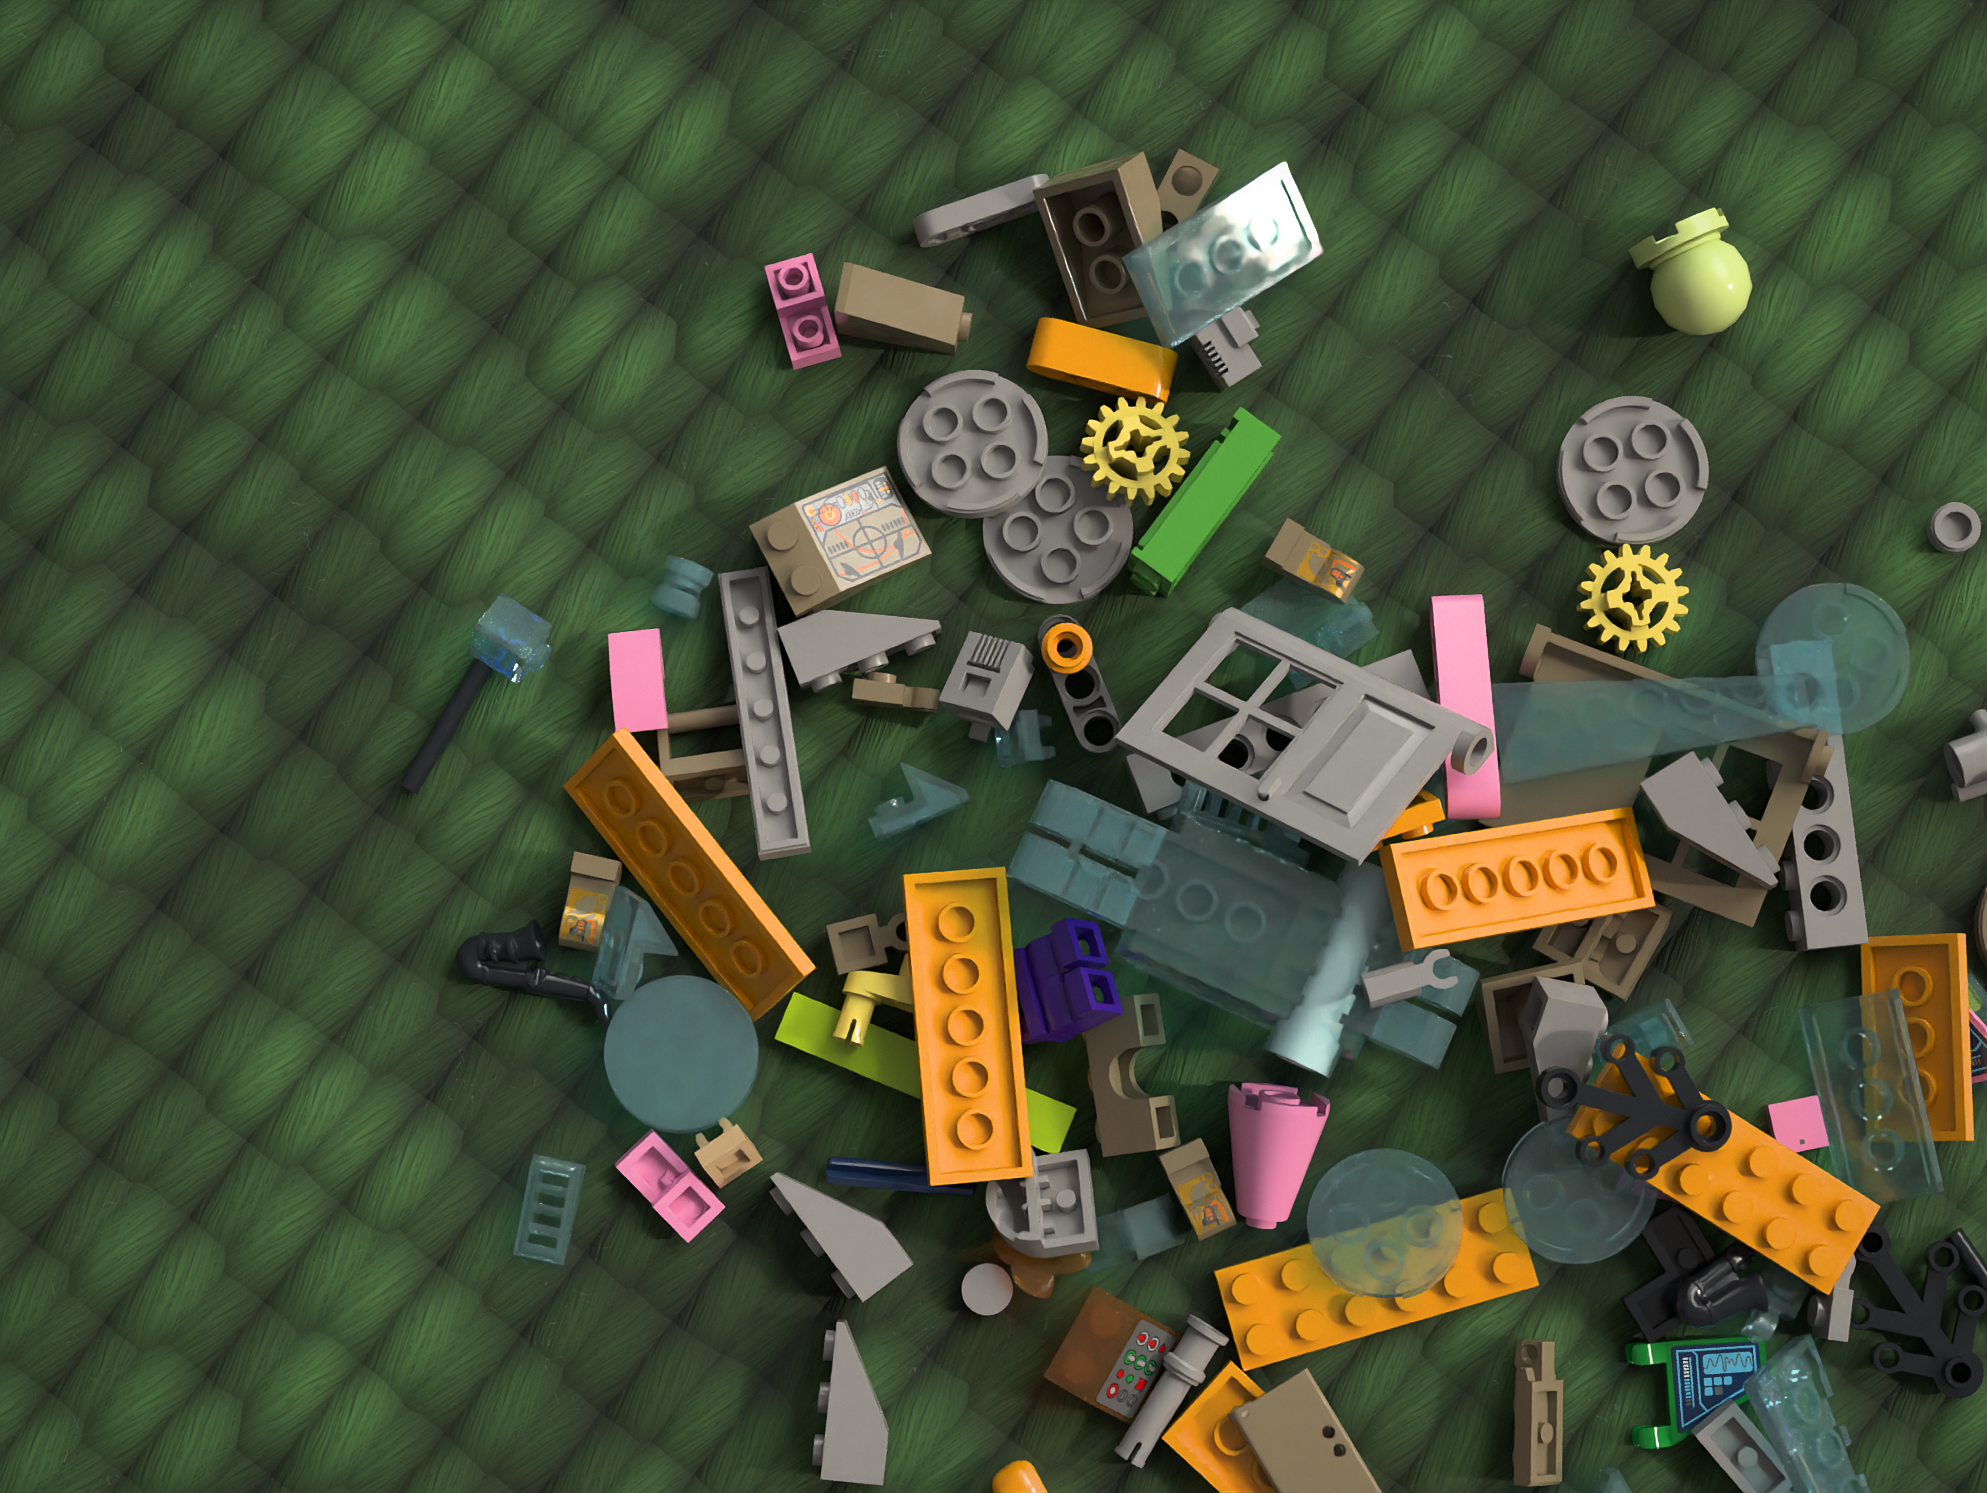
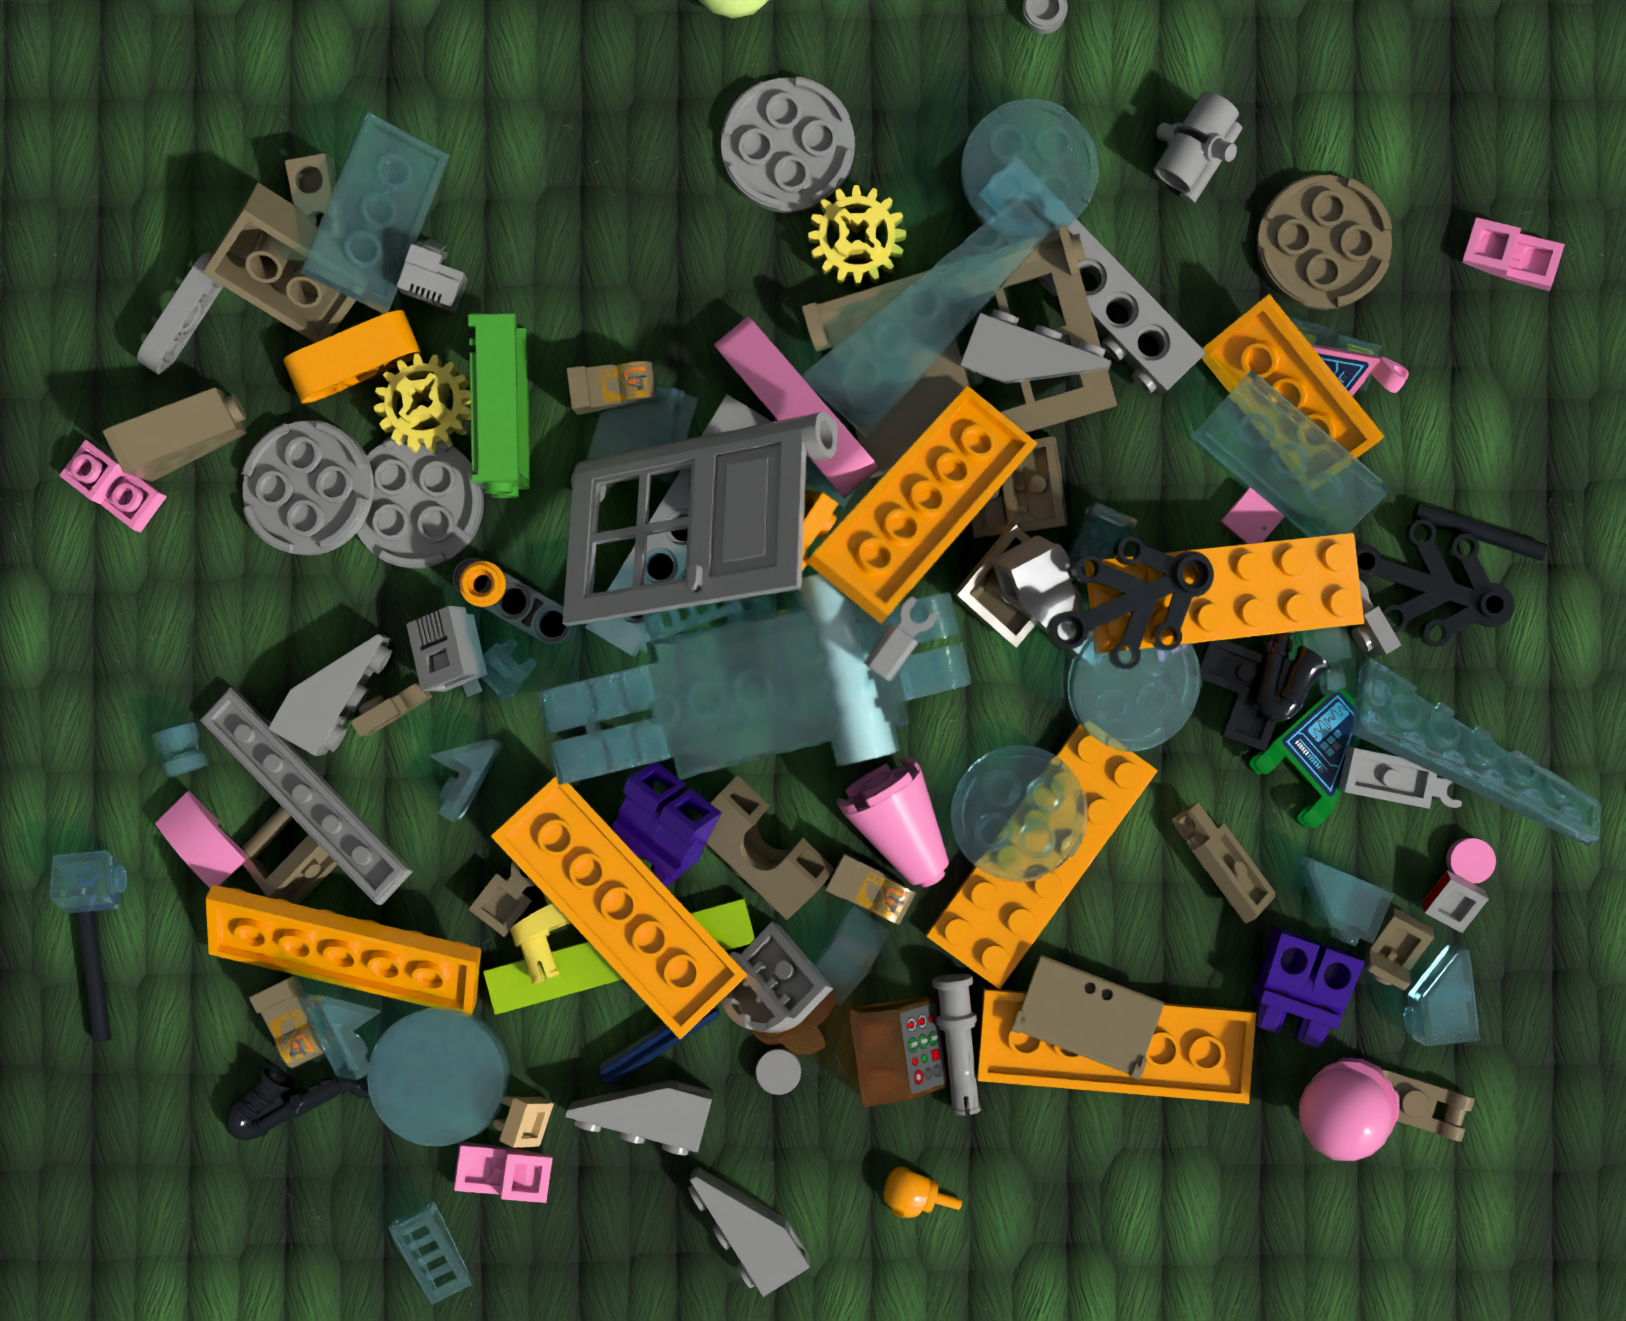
camera: 35 degrees left, 5 degrees up
dark tan slope [749,465,932,620] -> none

